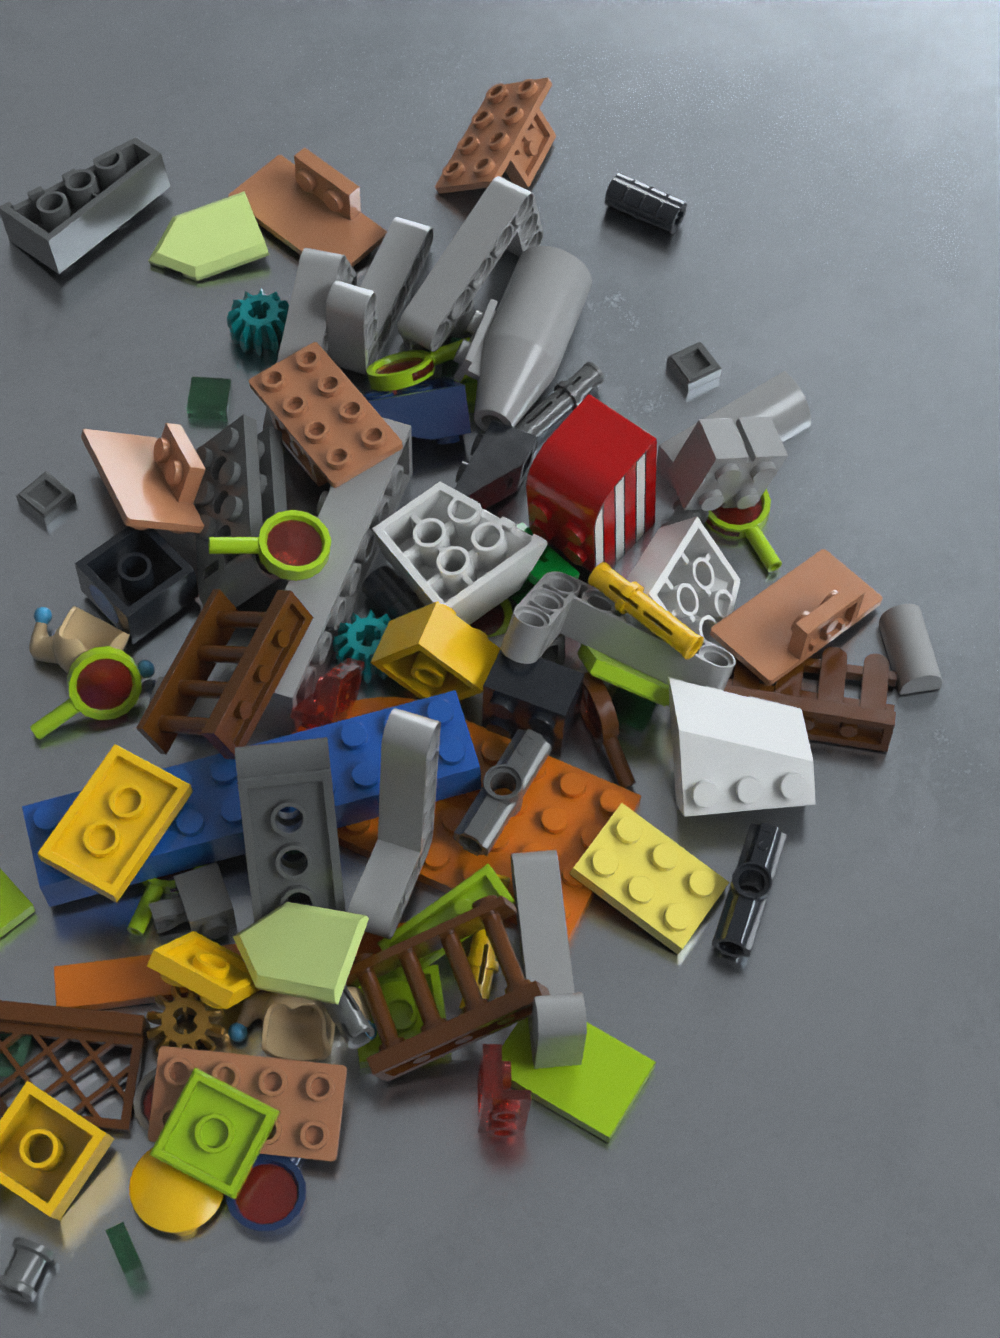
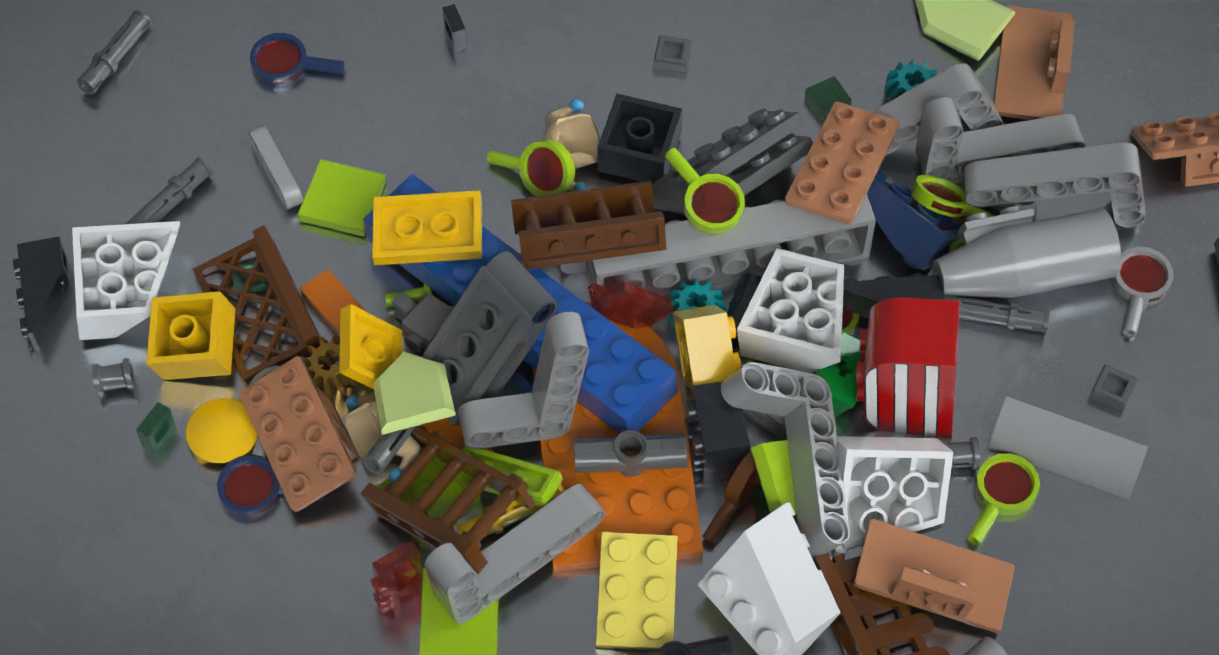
camera: 60 degrees right, 0 degrees up
nougat bracket [81,423,206,534] -> none
lime tile [149,1068,281,1199] -> none
yellow pin [588,562,704,659] -> none
light grey piece [667,417,788,511] -> none
none -> piece [1112,247,1174,337]

